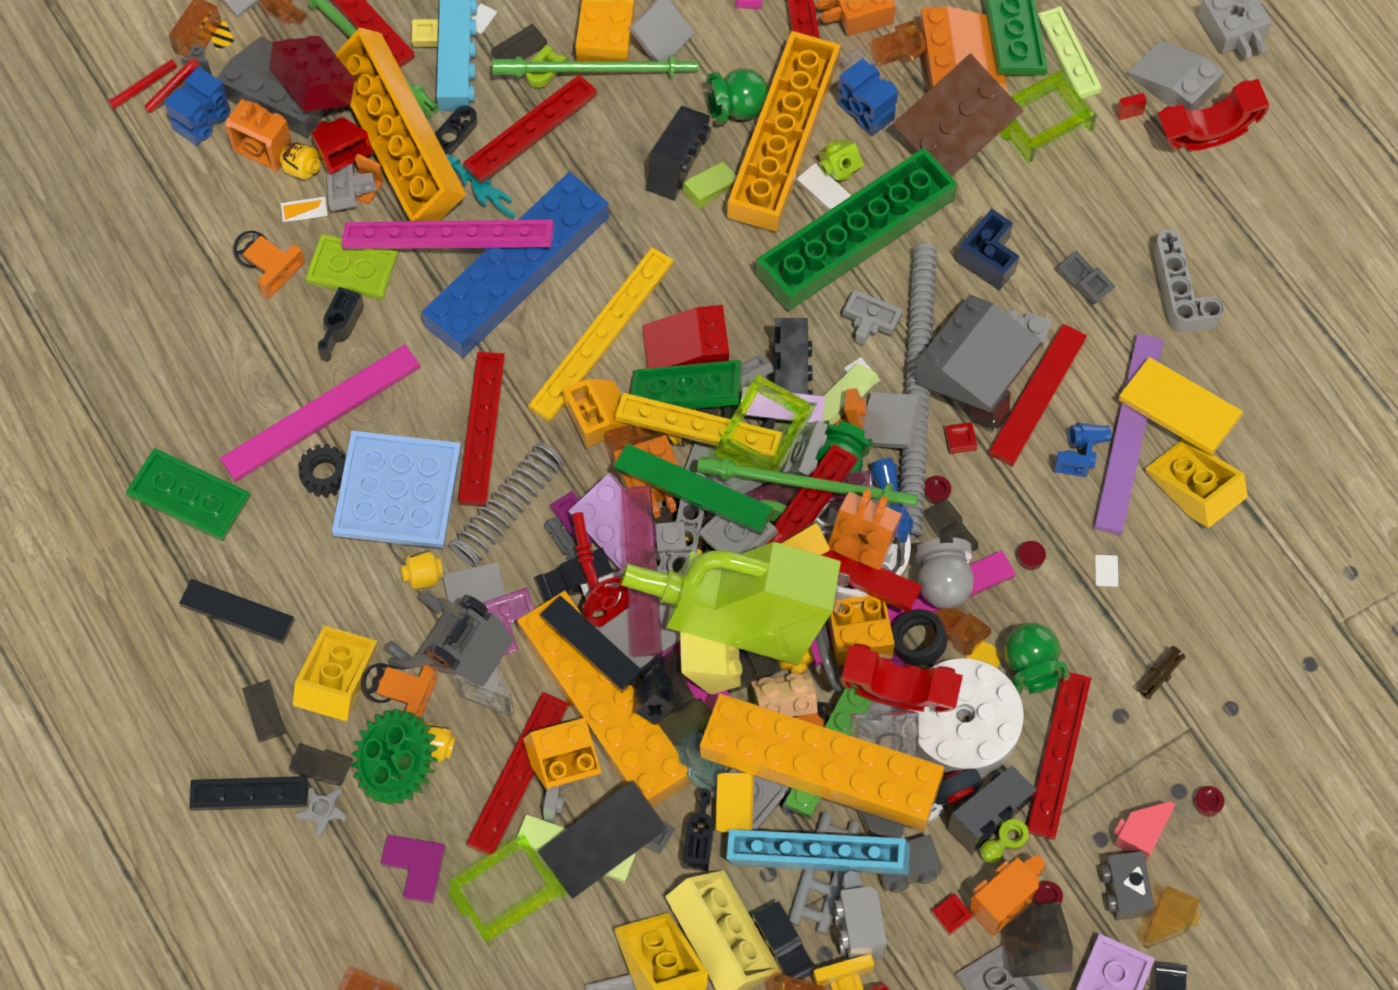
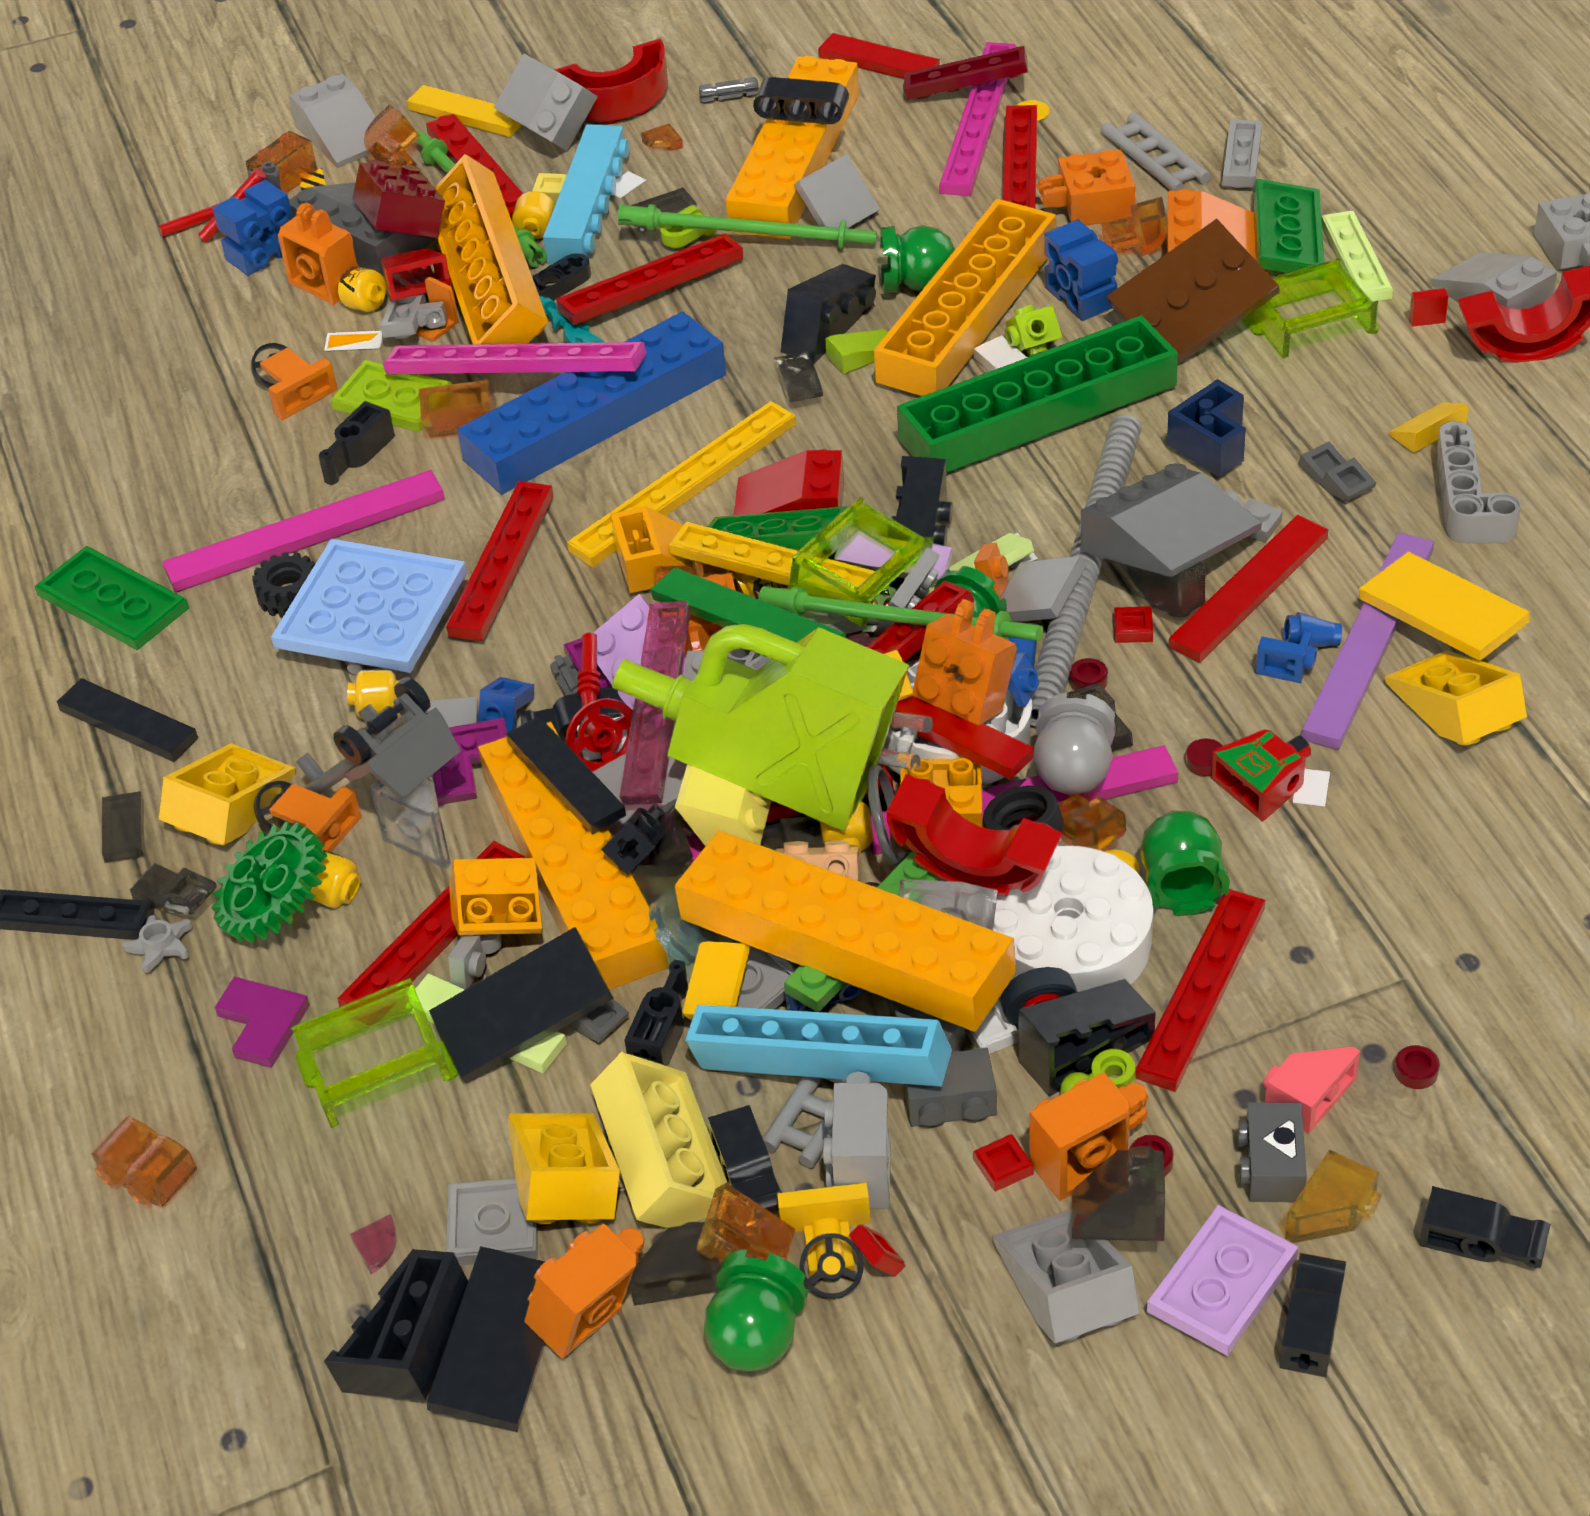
camera: 15 degrees right, 20 degrees down
light grey piece [450,442,564,566] -> none
light grey hinge [843,289,903,346] -> none
dark brown pin [1135,646,1186,700] -> none
none -> clear orange brick [419,380,496,438]
none -> blue bracket [478,677,535,733]
none -> yellow head [512,191,555,239]
none -> clear smoke slope [774,351,823,403]
none -> red torso [1211,729,1311,822]
none -> yellow slope [1389,402,1469,453]
none -> black piece [1420,1186,1551,1268]

